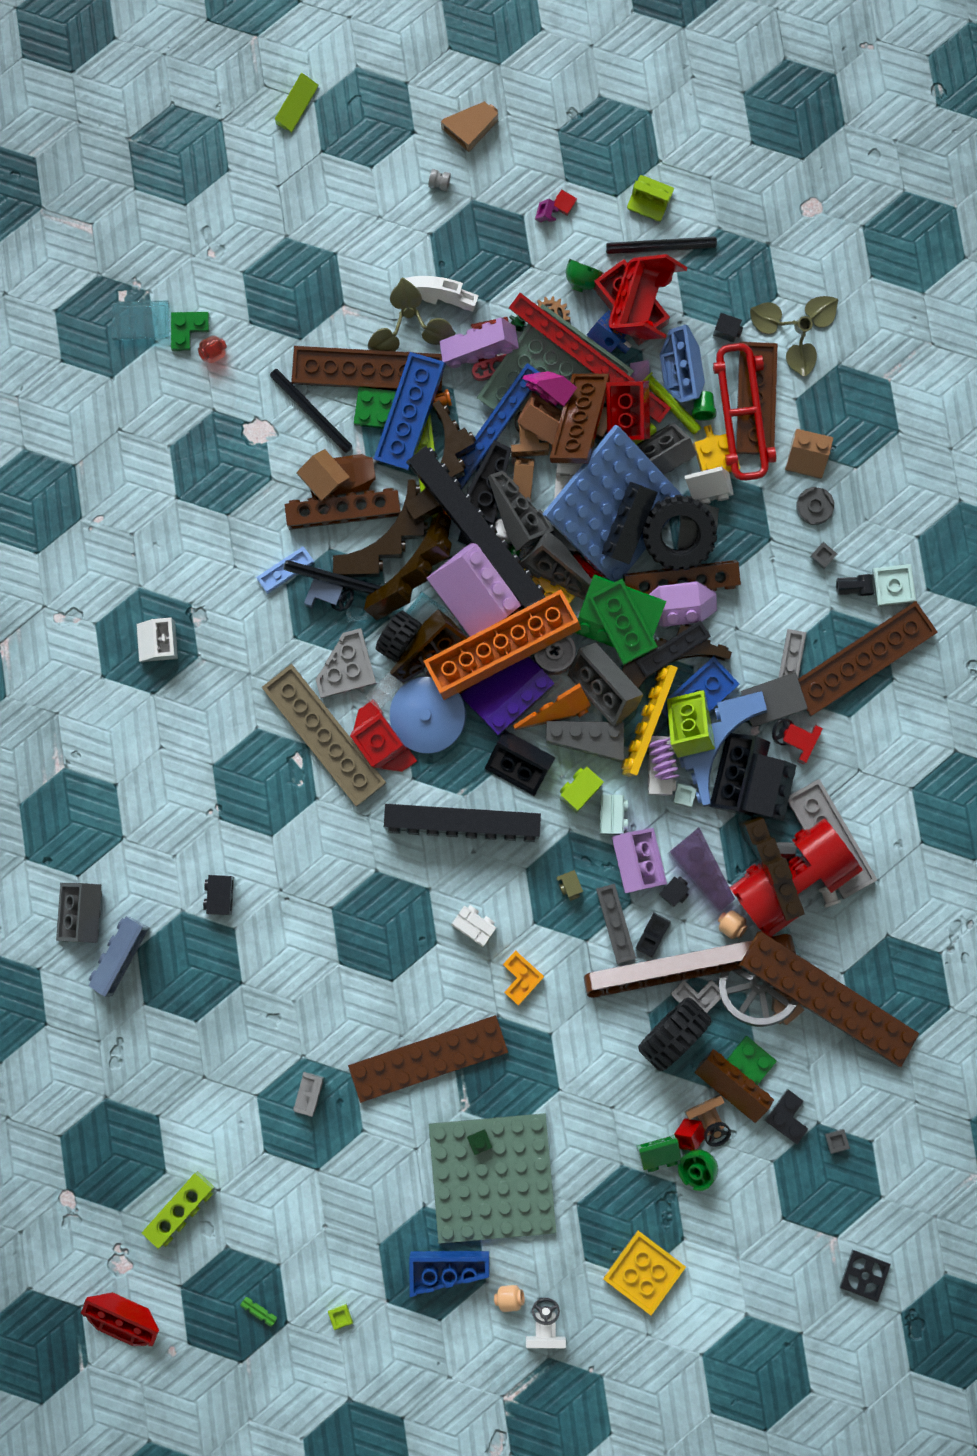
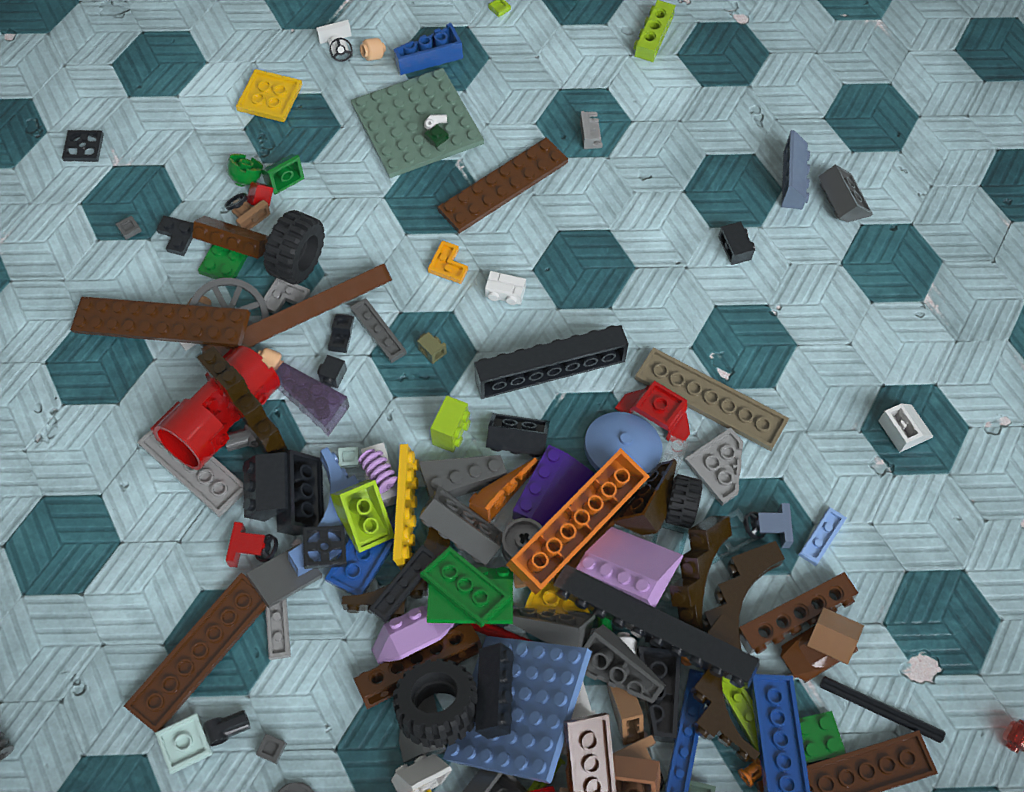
camera: 155 degrees right, 20 degrees down
black axle [284,560,382,594] -> none
light aqua brick [600,795,628,835] -> none
lavender slope [612,828,667,893] -> none
none -> black piece [302,525,347,569]
none -> white arm [424,114,447,130]

